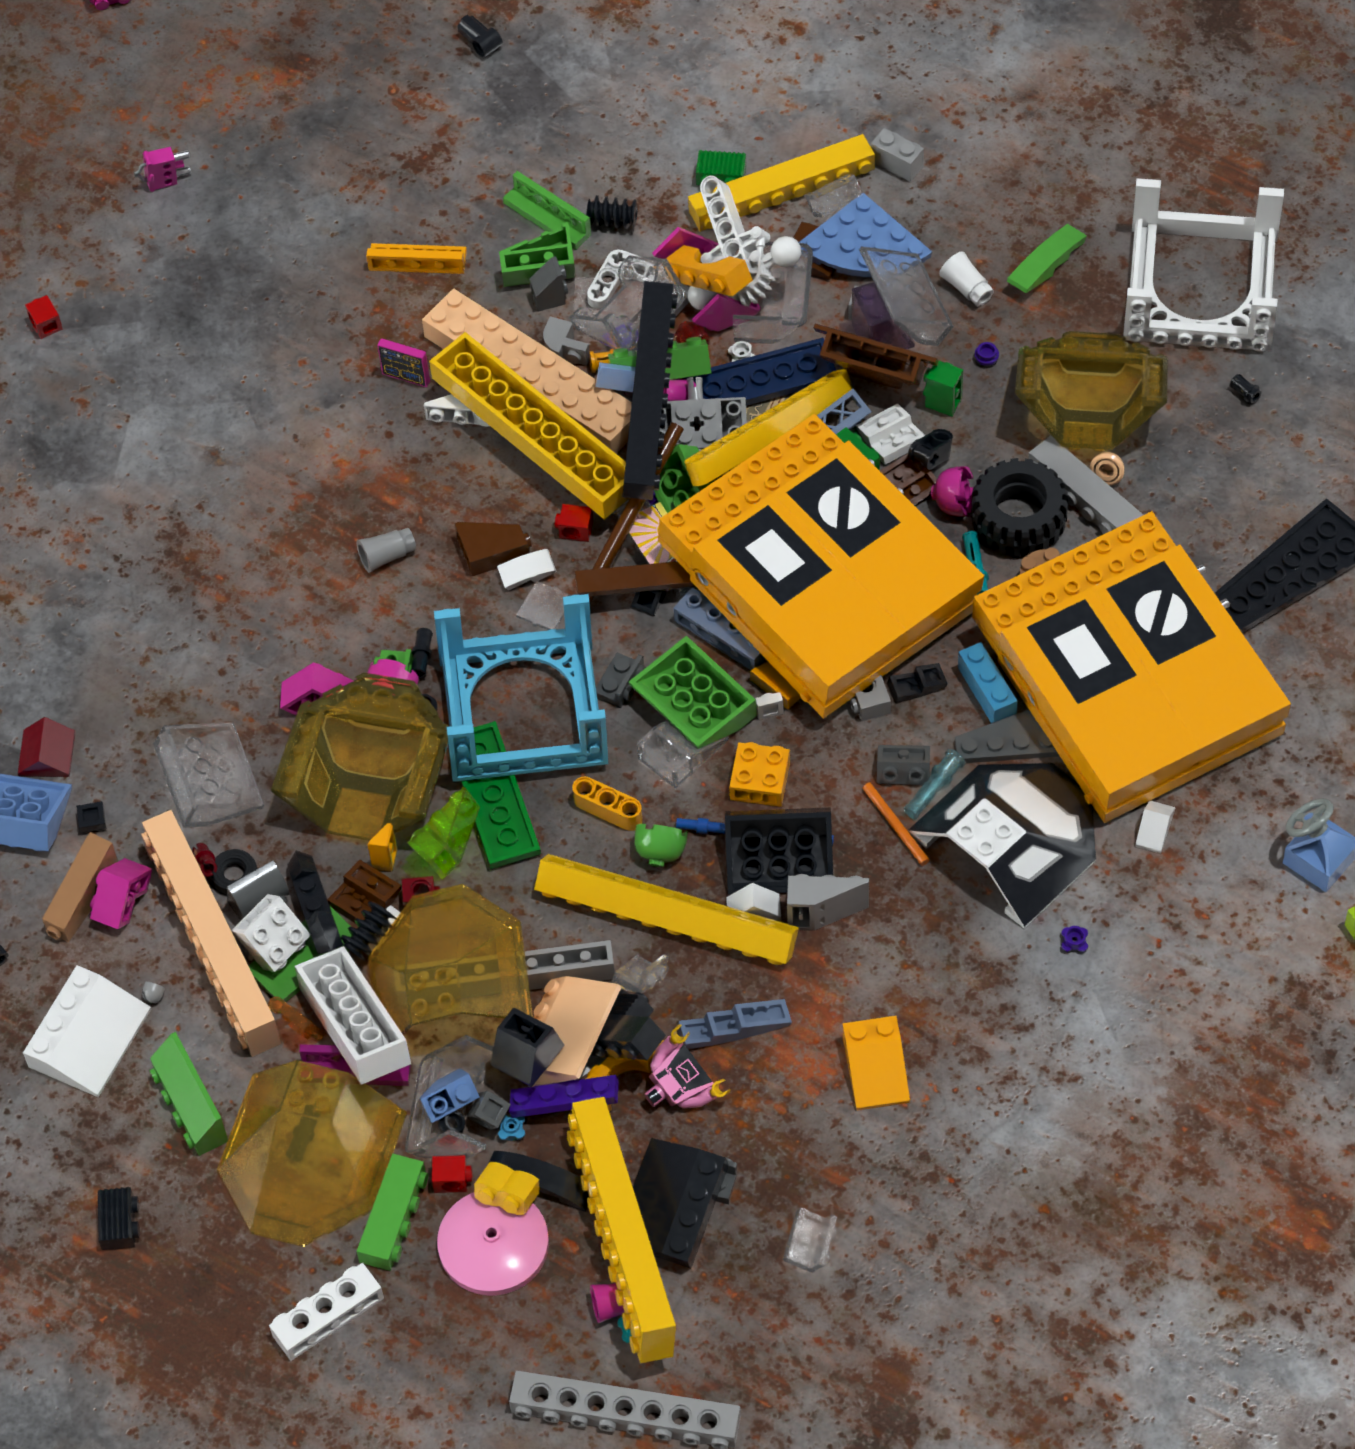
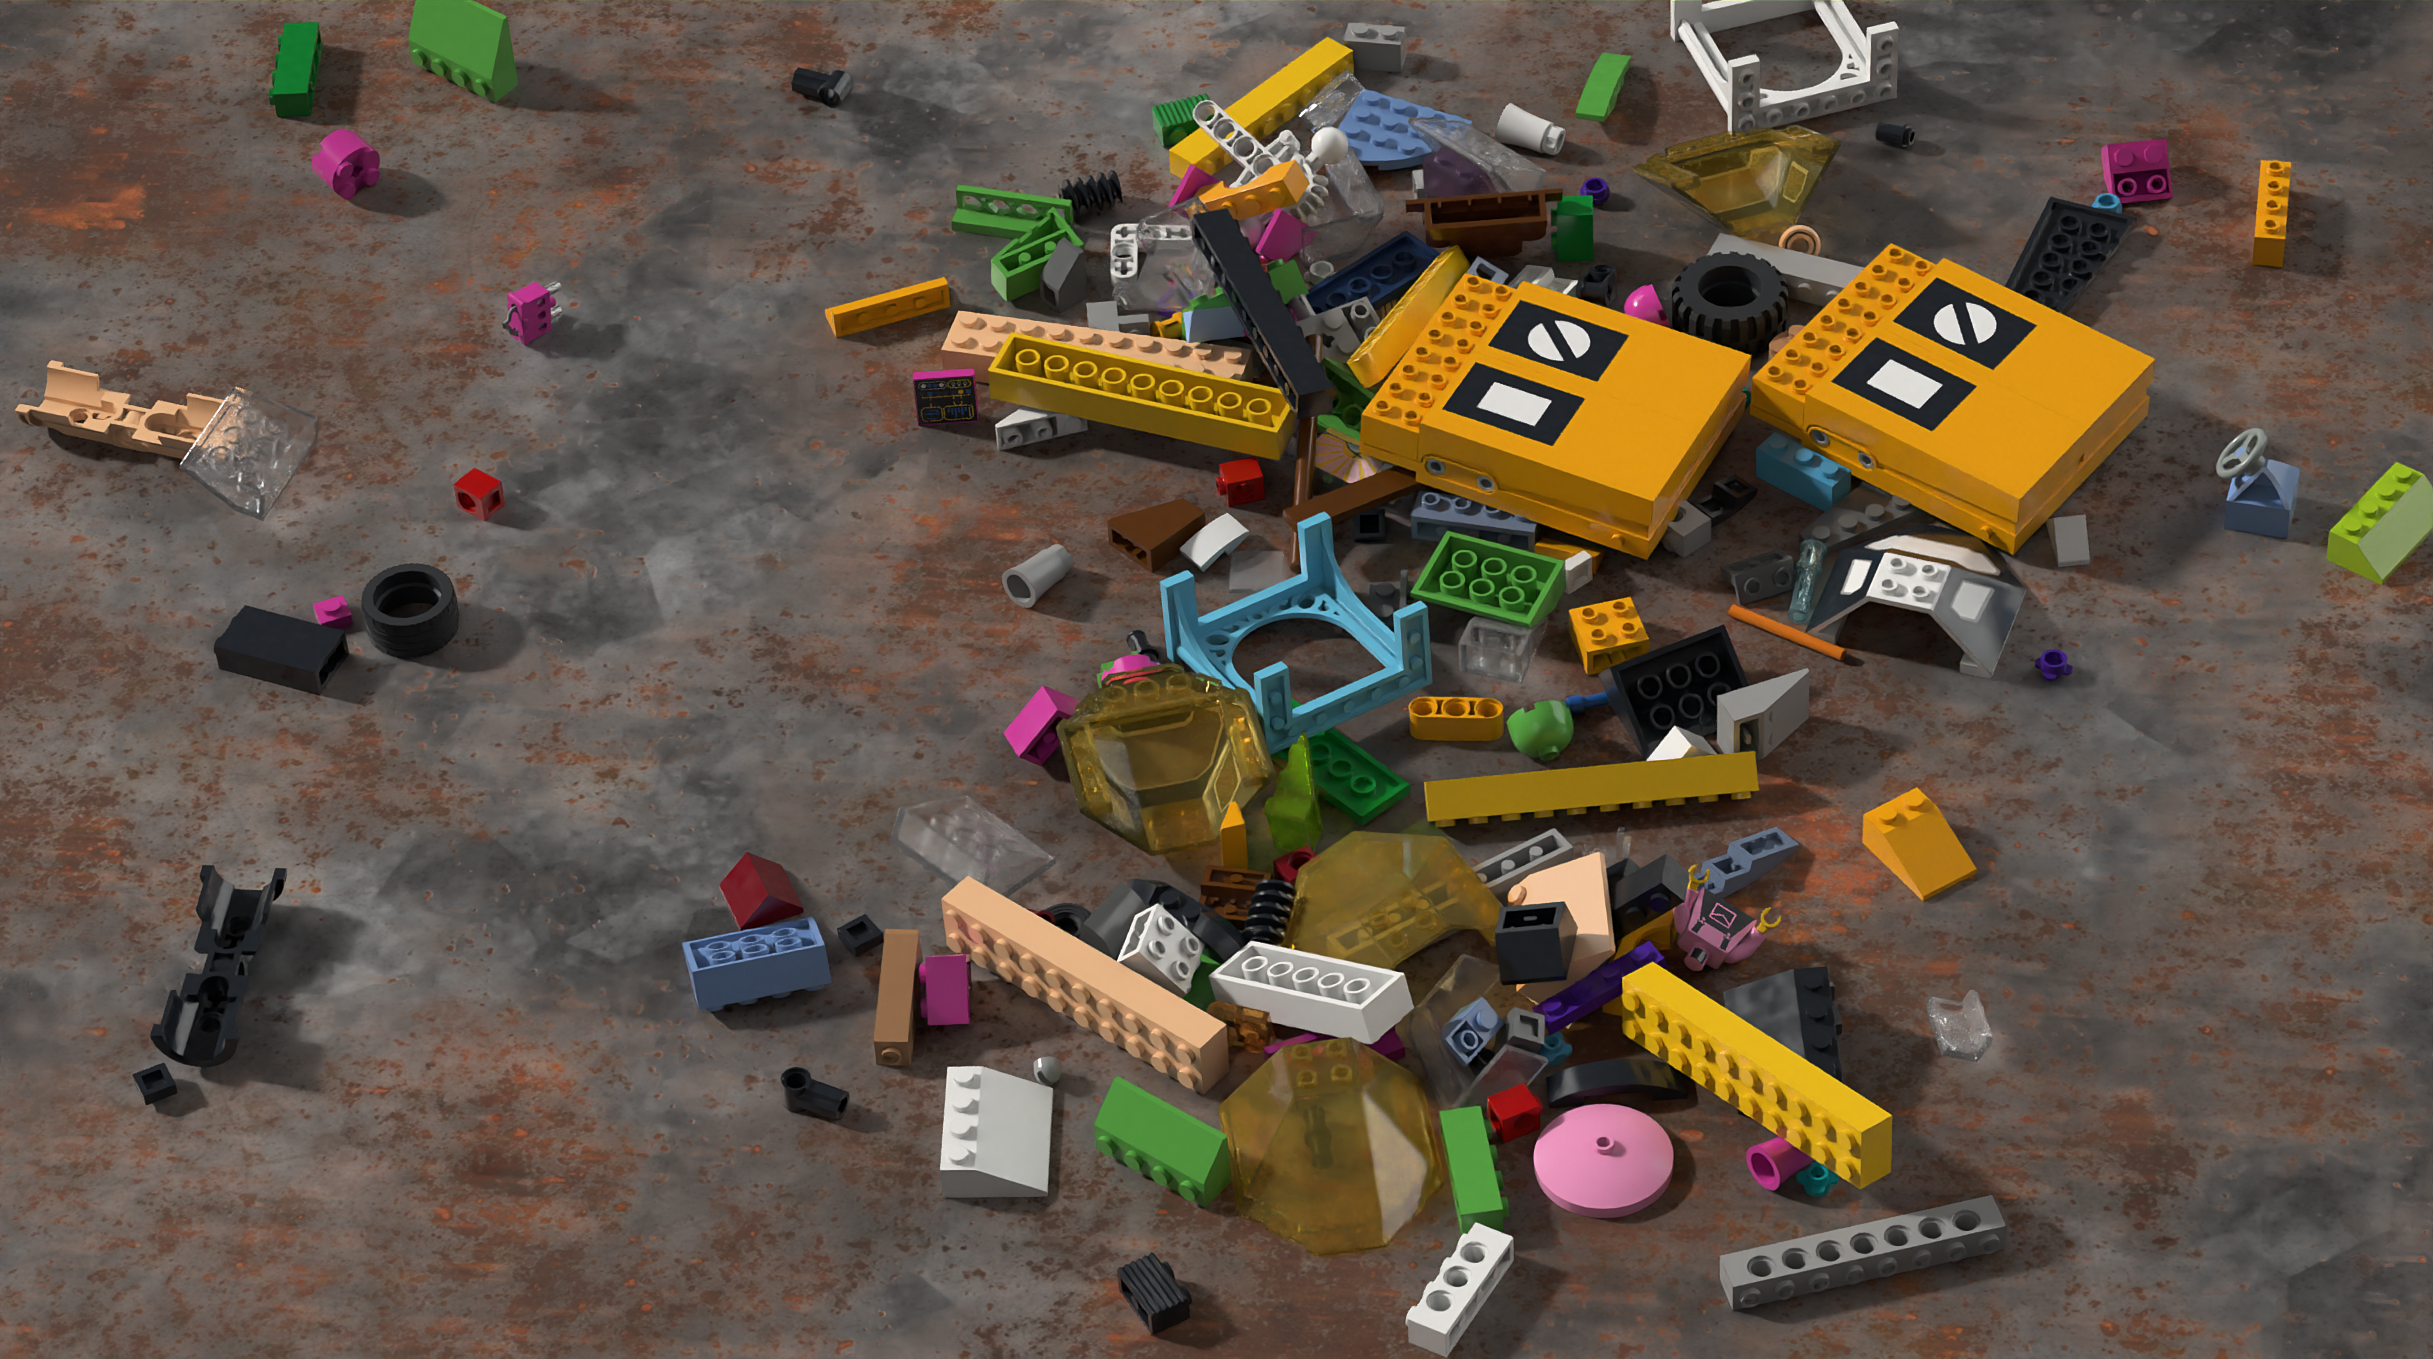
camera: 25 degrees left, 15 degrees down
yellow brick [474,1162,539,1215] -> none

